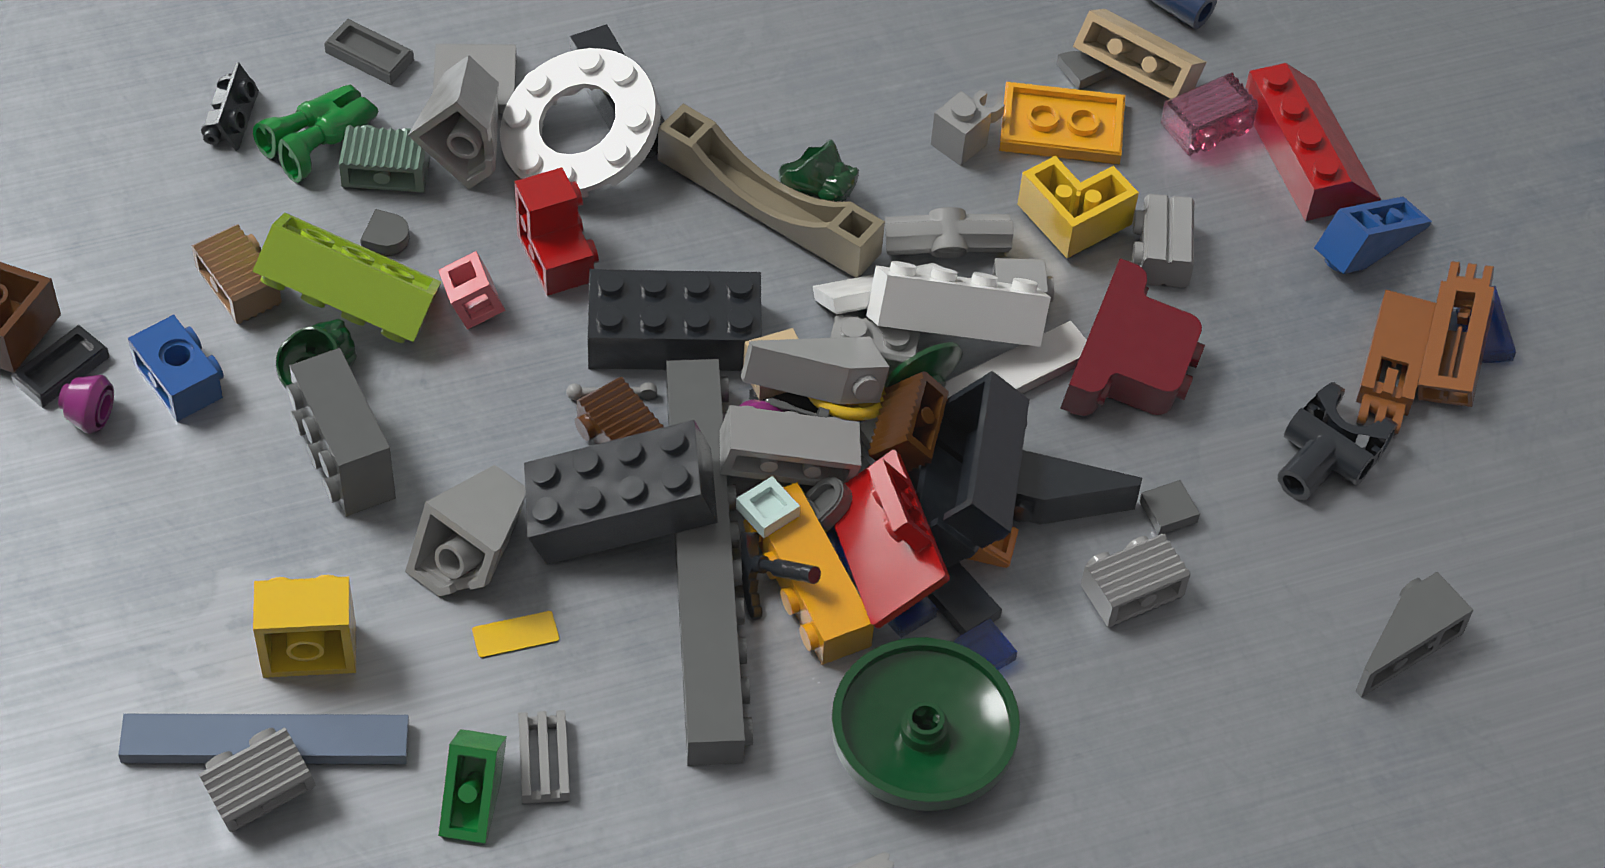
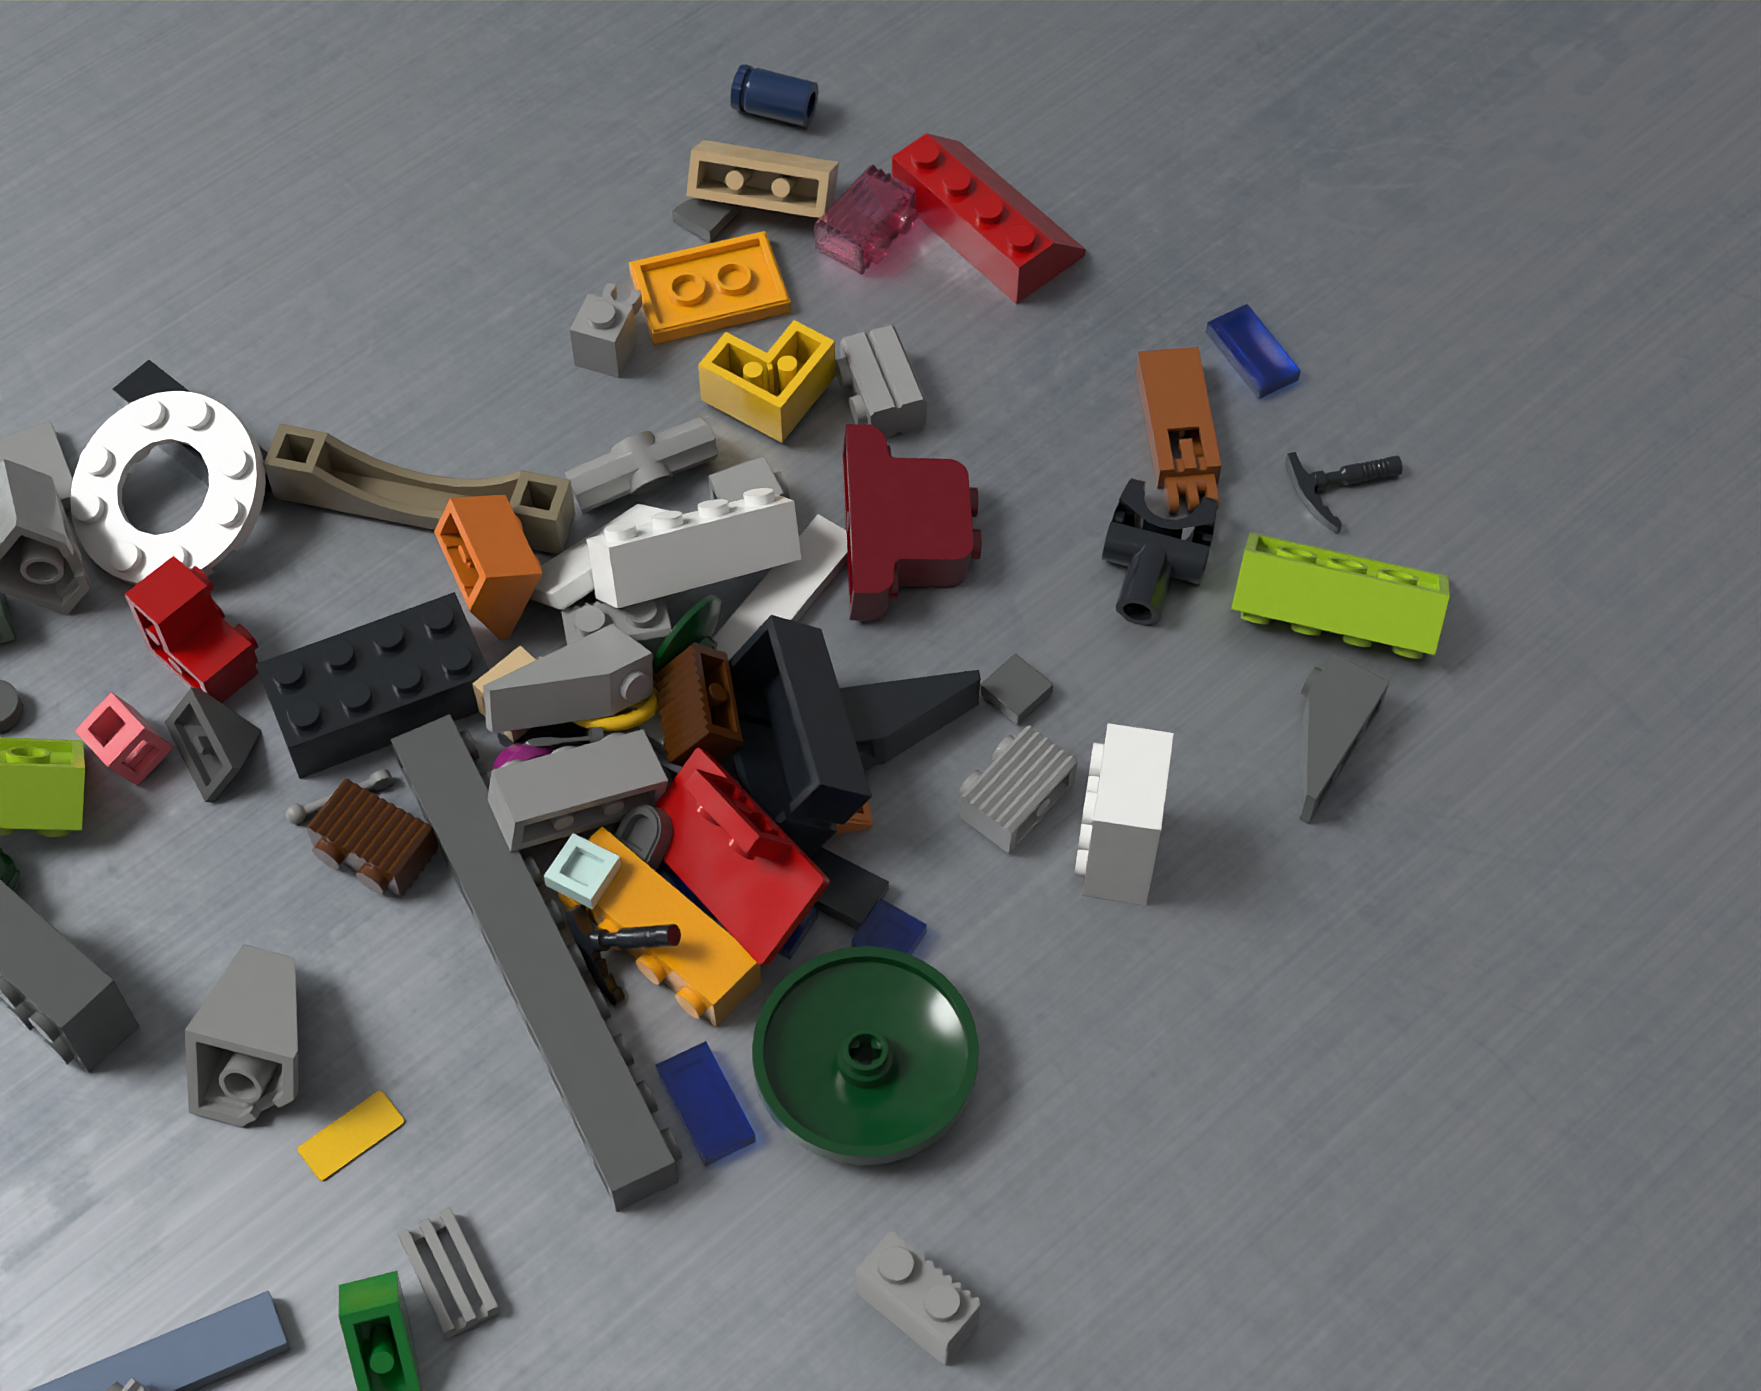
camera: 20 degrees left, 5 degrees up
yellow brick [253,575,356,678] -> none
black brick [524,420,718,565] -> none
dark green hair [778,139,859,202] -> none
blue slope [1314,196,1432,274] -> none
dark orange hinge [1418,261,1495,407] -> none
none -> dark grey slope [164,688,261,802]
none -> orange slope [434,495,543,640]
none -> clear blue tile [655,1041,756,1166]
none -> white brick [1074,723,1174,905]
none -> lime slope [1231,532,1450,658]
none -> black piece [1285,452,1403,534]

